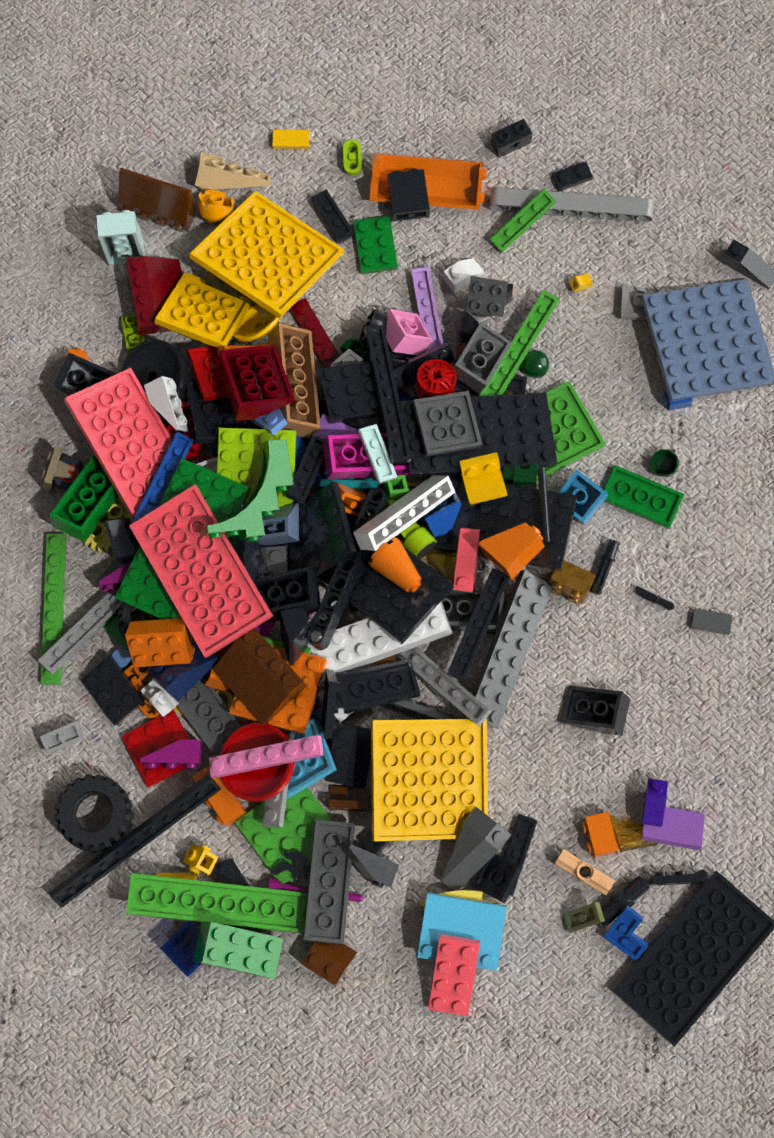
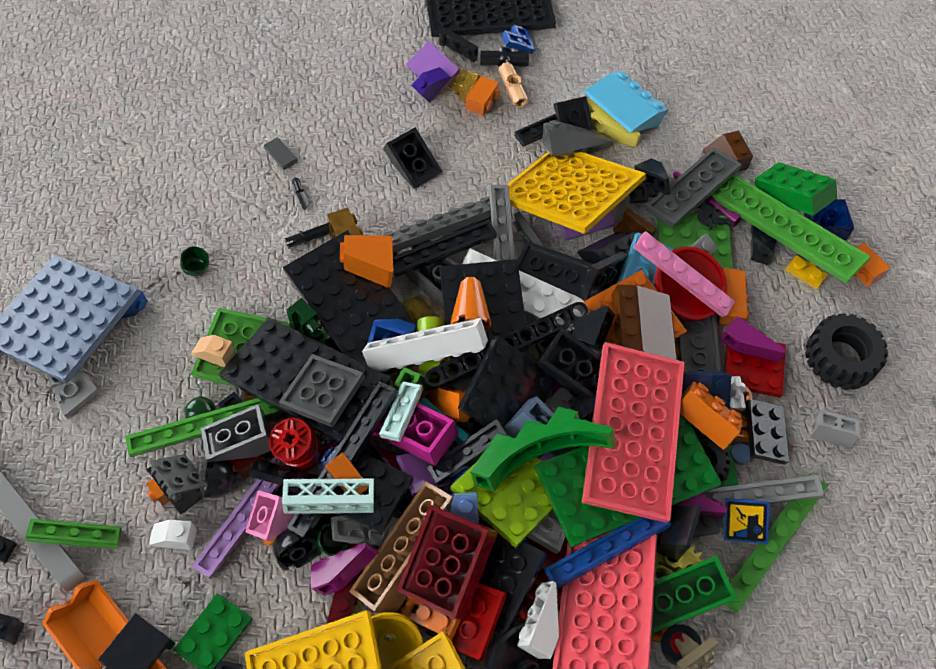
camera: 145 degrees left, 15 degrees down
black plate [49,774,221,908] -> none
yellow brick [183,844,218,875] -> none
coral plate [428,934,480,1016] -> none
coral slope [453,528,480,592] -> none
yellow bracket [459,452,507,504] -> none
black bar [538,468,551,544] -> none
dark azure brick [559,469,609,525] -> none
olive plate [563,902,605,933] -> none
yellow piece [569,273,593,292] -> none
green tile [603,465,684,529] -> none
none -> light nougat slope [191,335,236,367]
none -> light aqua fence [282,479,374,514]
none -> magenta slope [311,543,378,596]
none -> orange tile [324,452,369,495]
none -> piece [724,498,770,544]
none -> orange brick [856,242,890,287]

